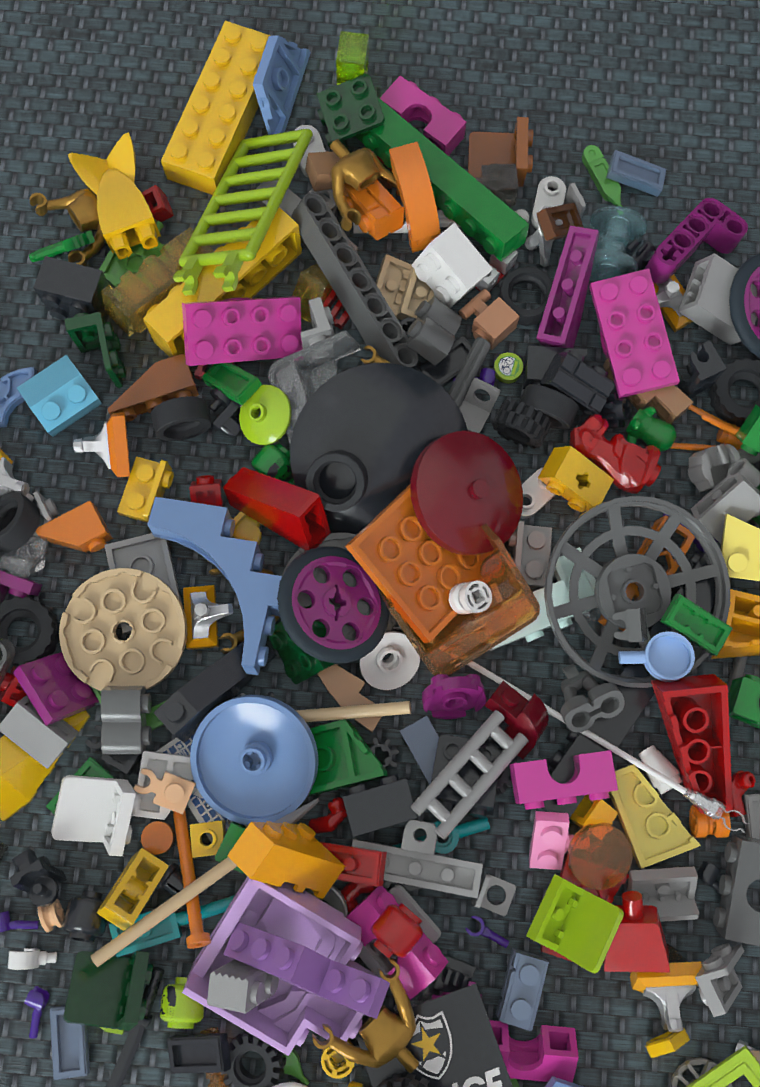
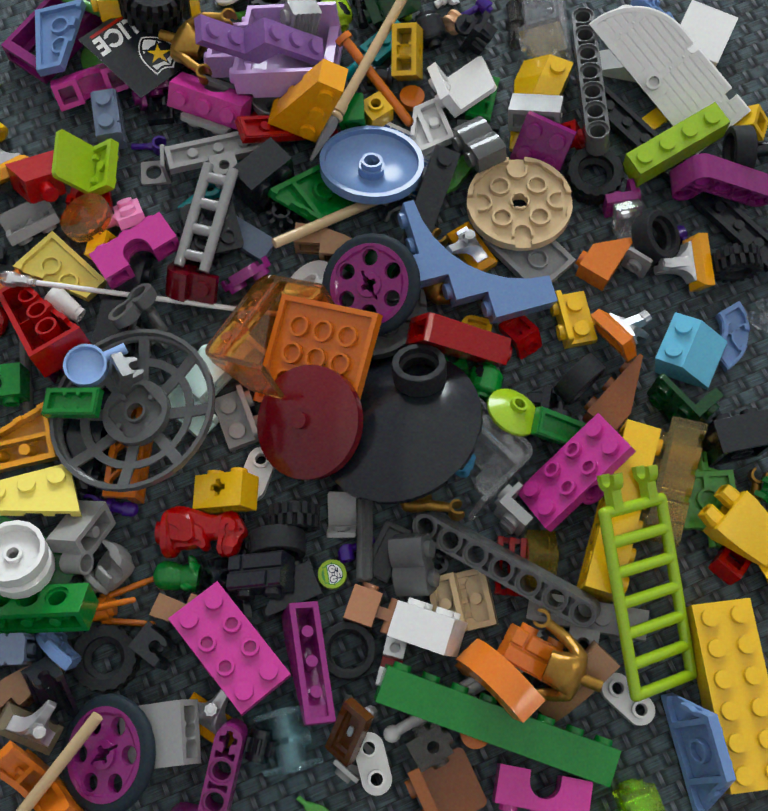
camera: 155 degrees right, 5 degrees down
light nougat plate [134,768,196,814] -> none
red arm [309,797,347,834] -> none
dark green bracket [316,74,385,152] -> none
red head [371,903,423,958] -> none
white wheel [449,580,492,615] -> none

